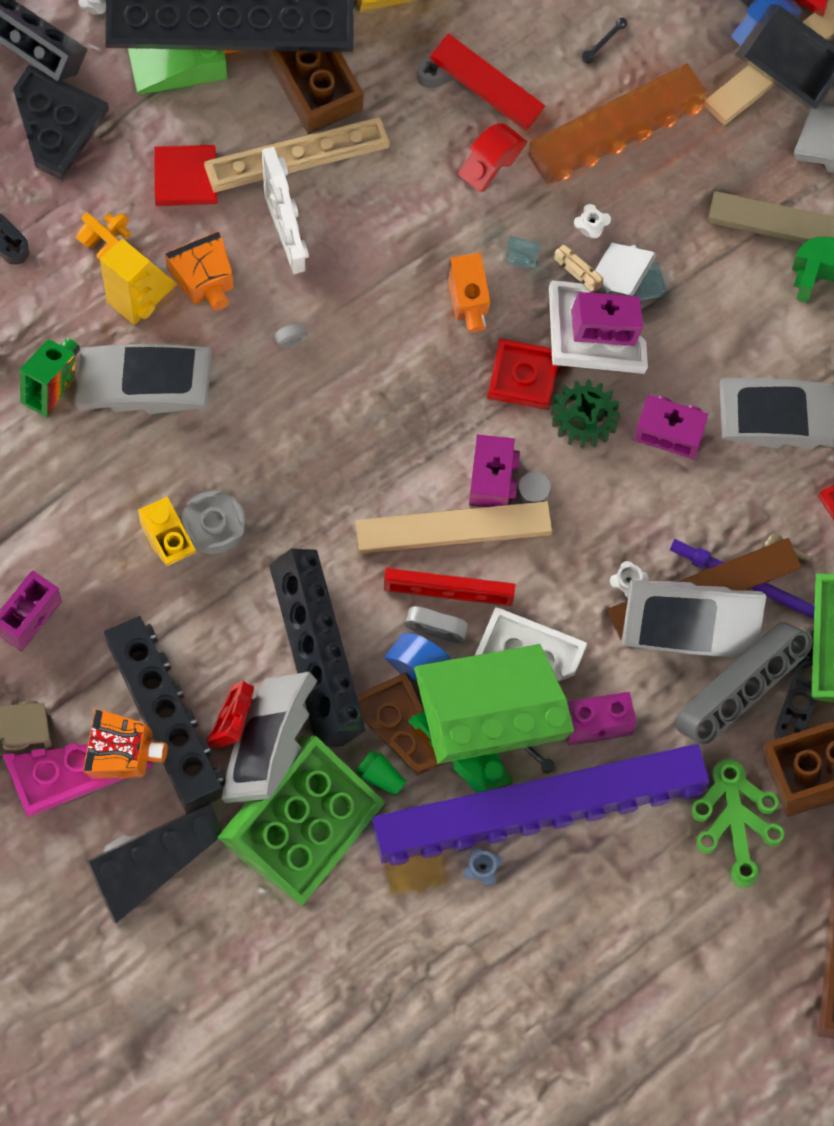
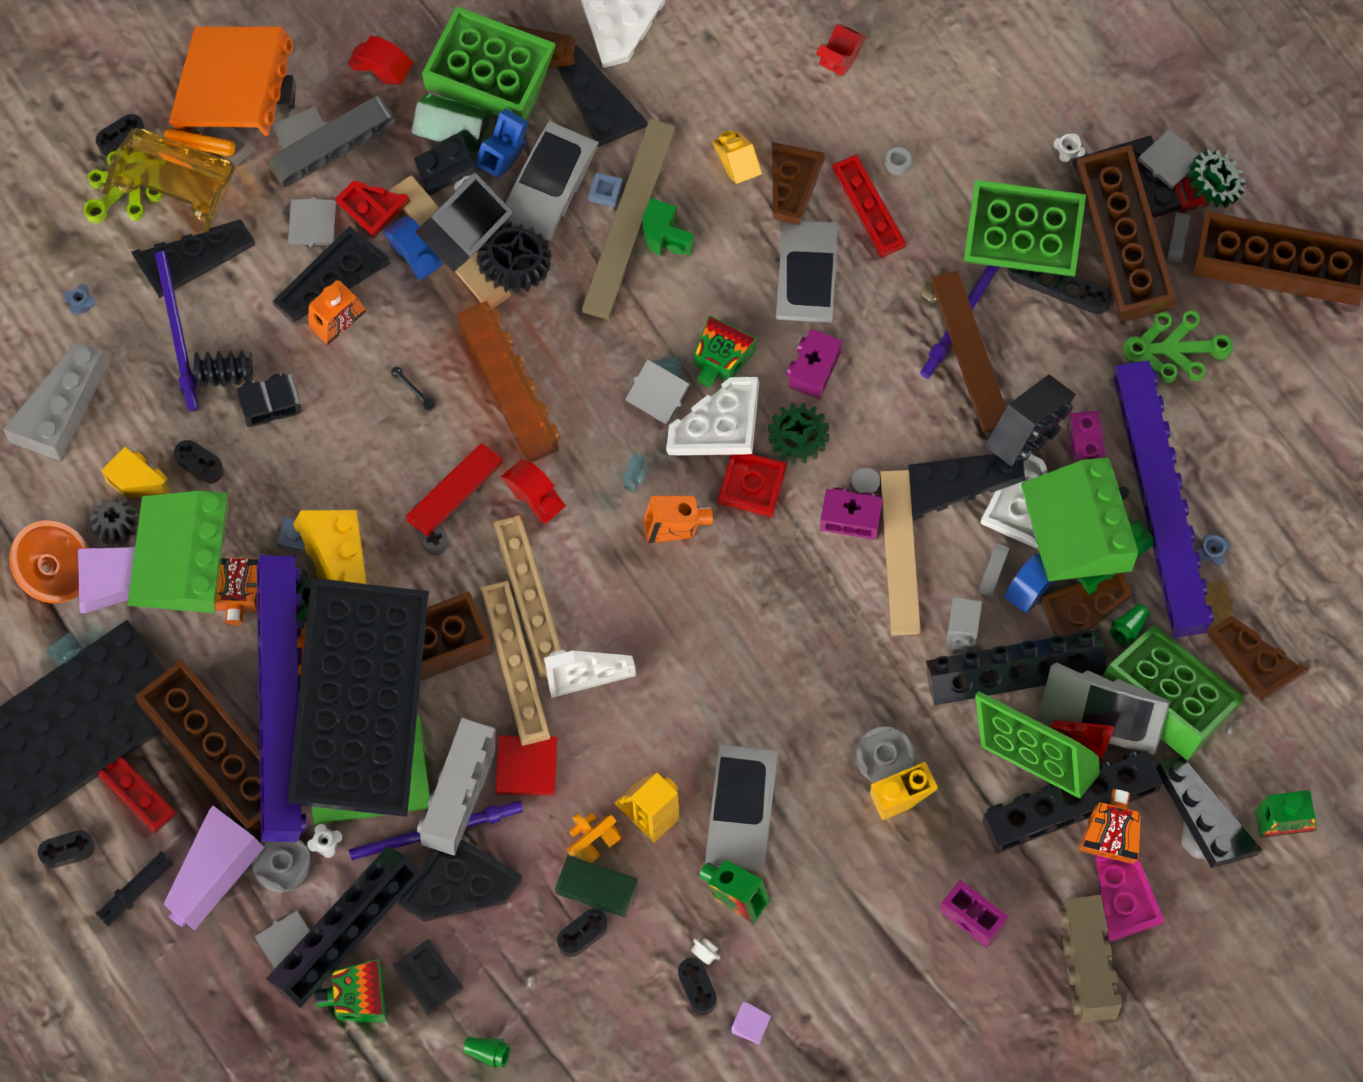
camera: 80 degrees left, 0 degrees up
orange torso [164,231,234,311] -> none
light grey tile [274,323,308,348] -> none
red tile [384,568,516,607] -> none
tan axle [554,245,604,292] -> none
magenta brick [571,292,643,346] -> none
white plate [574,204,611,238] -> none
white plate [610,561,649,598] -> none
slope [621,580,766,657] -> none
dark grey beam [676,622,812,745] -> none
none -> dark purple bar [349,801,523,861]
none -> light grey wedge [417,718,495,856]
none -> black gear [476,222,552,294]
none -> tan tile [493,514,561,681]
none -> clear green piece [555,855,639,918]
none -> torso [694,315,757,387]
none -> black wing [908,454,1026,520]
none -> light grey brick [945,597,982,655]
none -> bright green slope [975,691,1100,798]
none -> black piece [985,374,1076,467]
none -> reddish brown wing [1207,616,1308,702]
none -> green torso [1255,790,1316,838]

